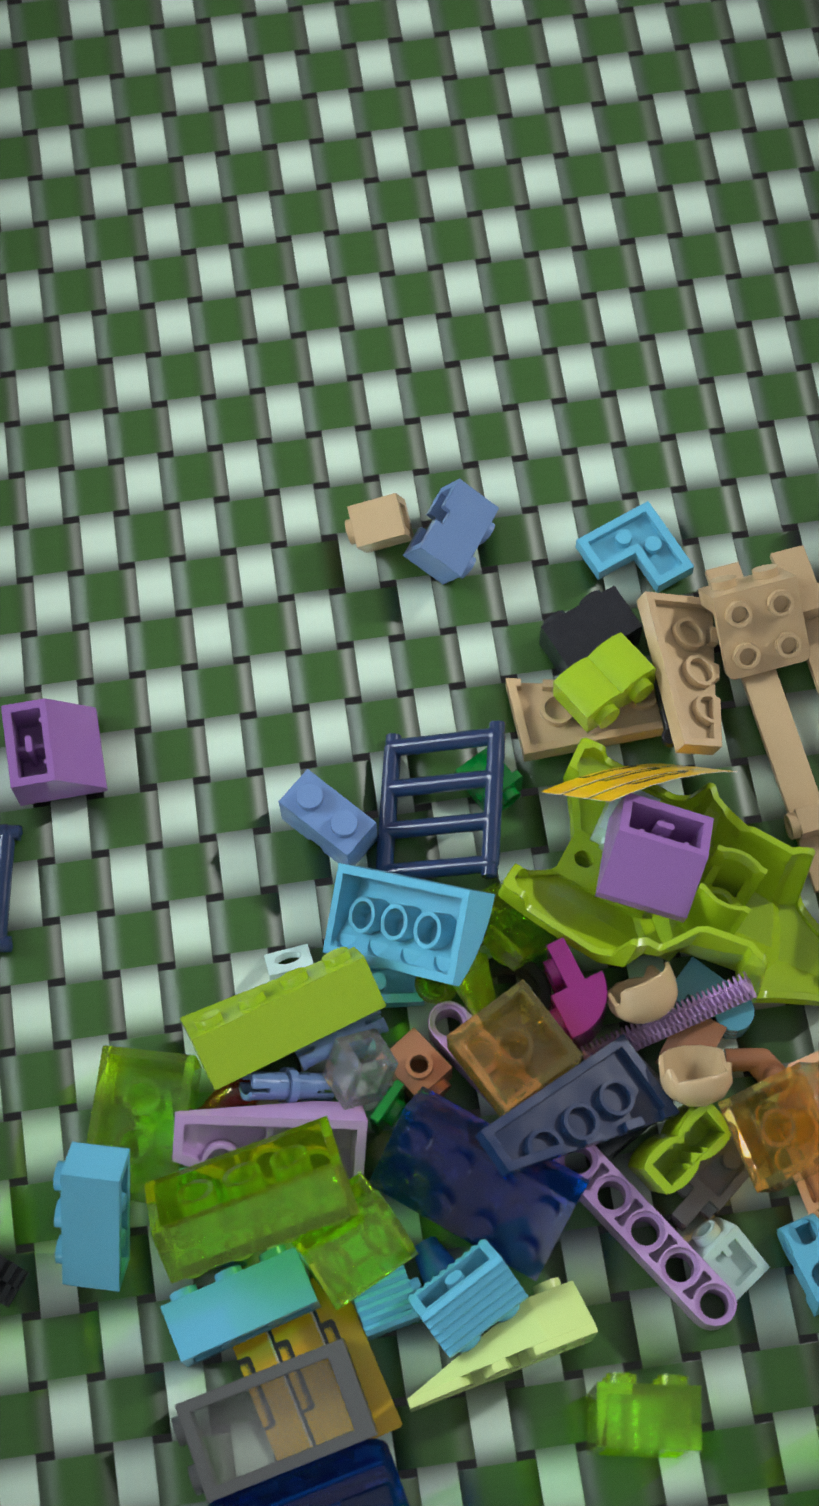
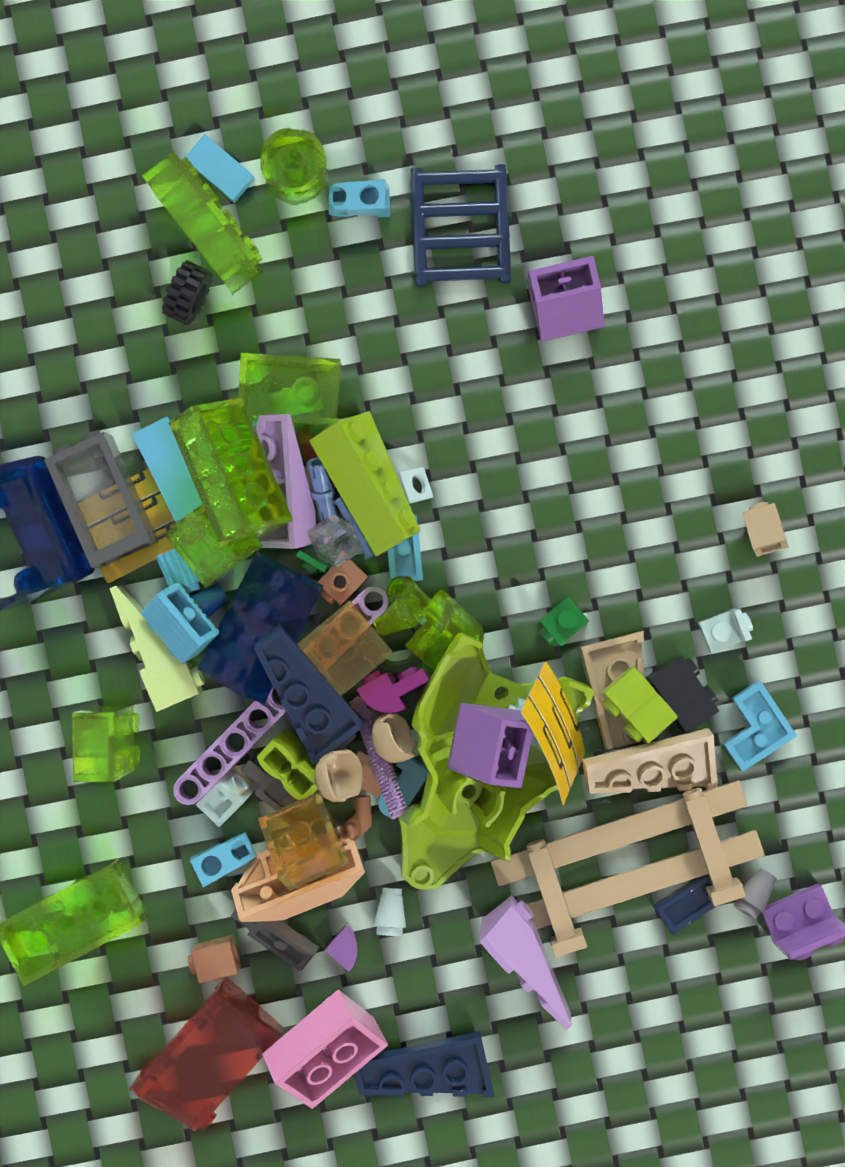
camera: 85 degrees right, 20 degrees up
medium azure brick [53,1142,130,1292] -> none
medium blue brick [278,769,378,865] -> none
medium azure slope [323,863,495,986] -> none
dark blue bar [375,720,506,879] -> none
medium blue brick [403,478,499,584] -> none
tan bracket [698,564,810,680] -> none
none -> light aqua bracket [698,609,753,653]

